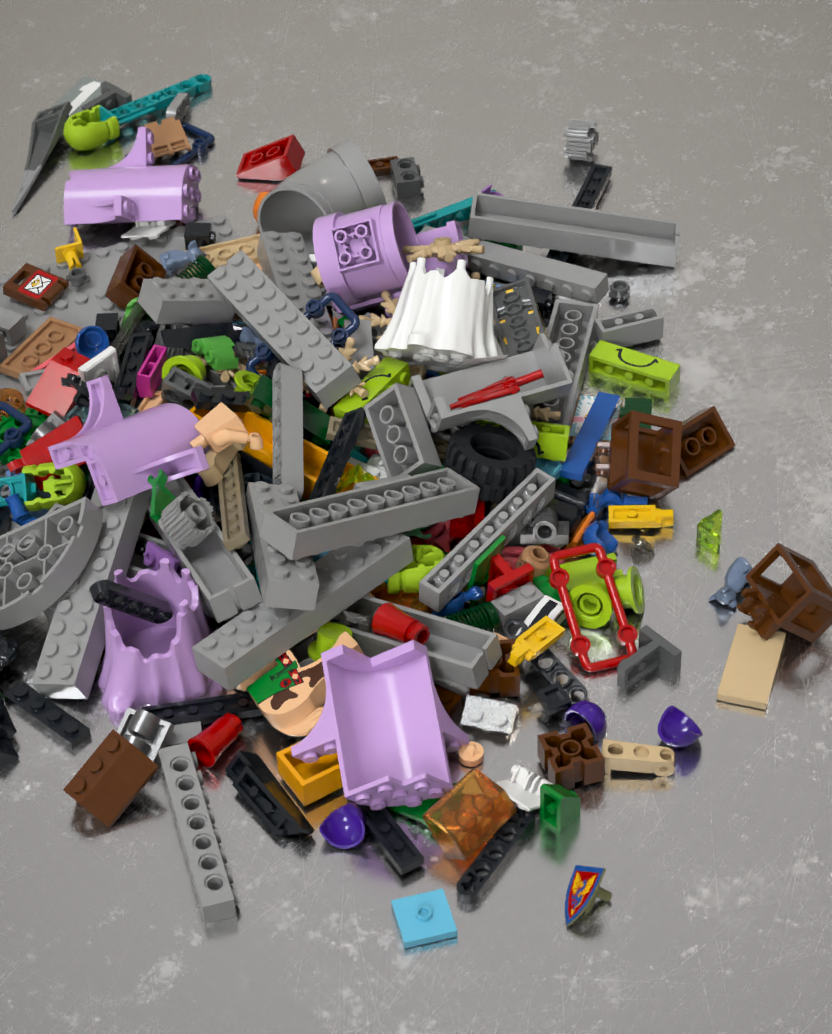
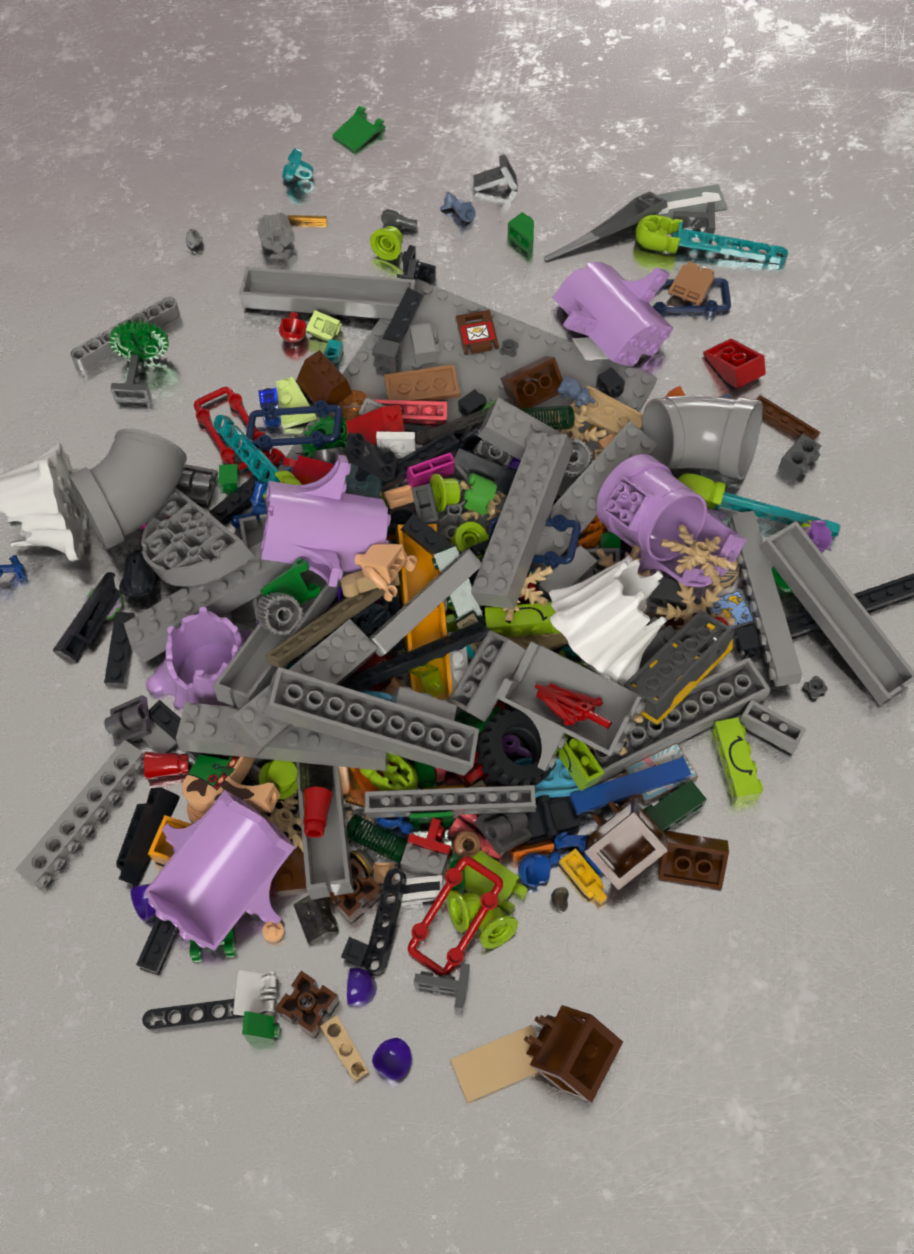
camera: 50 degrees right, 20 degrees up
yellow bracket [54,227,84,270] -> none
reddish brown slope [63,729,160,828] -> none
blue hair [75,326,110,359] -> none
black beam [89,580,173,624] -> none
light grey beam [166,93,190,121] -> none
medium azure plate [391,888,458,949] -> none
clear orange slope [422,768,517,860] -> none
yellow hinge [507,615,565,667] -> none
shield [565,865,612,926] -> none
clear neon green bracket [696,509,723,555] -> none
sand blue animal [709,557,752,609] -> none

